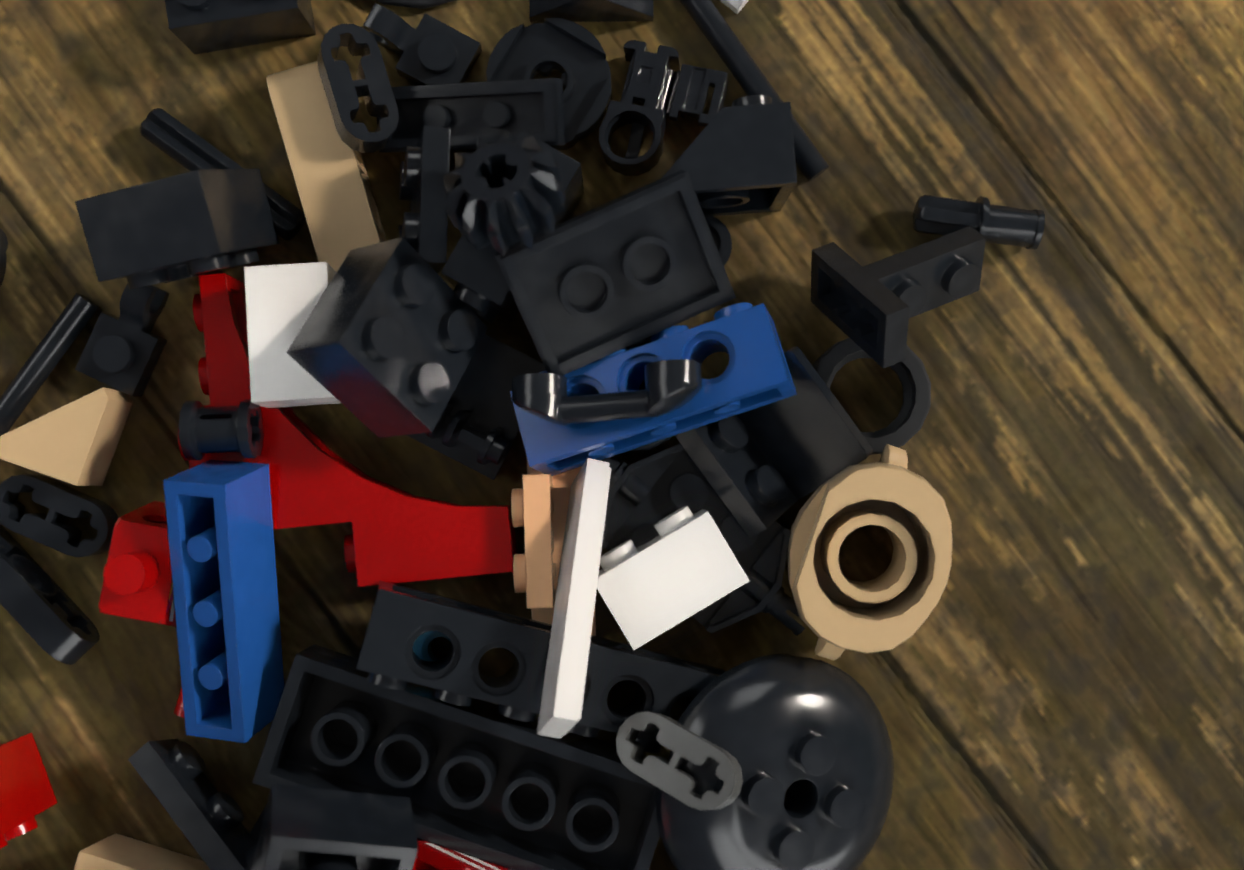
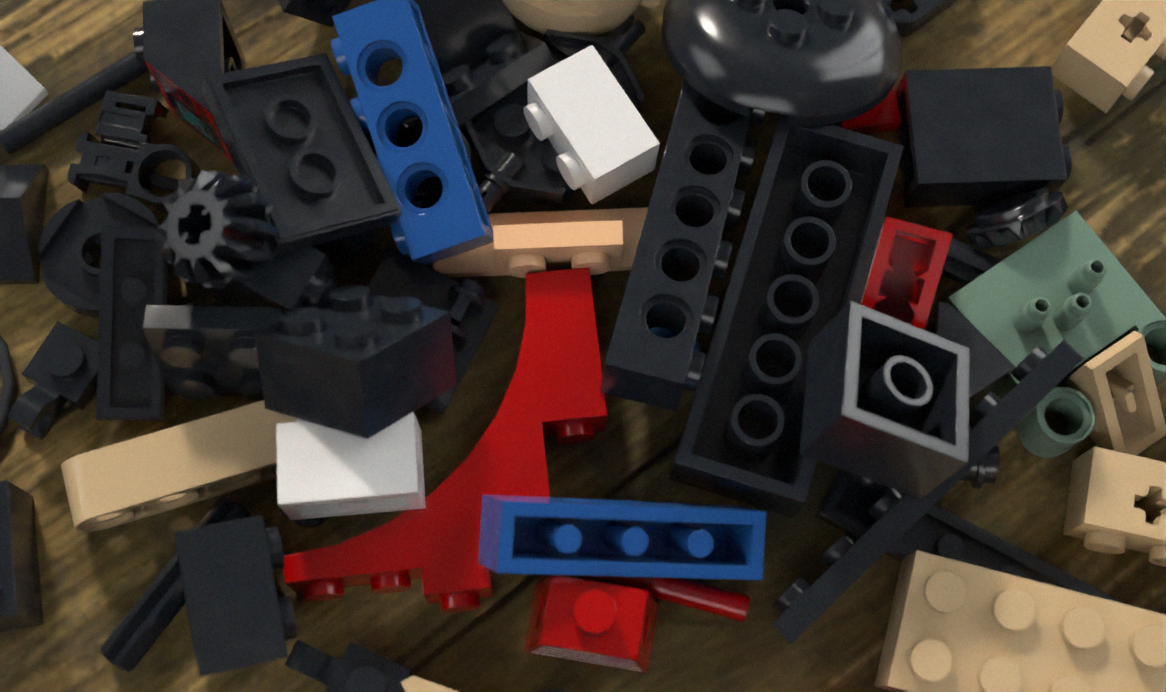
camera: 90 degrees left, 15 degrees down
black bush [179,399,264,460] -> none
black beam [317,24,399,153] -> none
black bar [512,359,702,426] -> none
white tile [537,458,611,739] -> none
dark grey beam [616,712,743,811] -> none

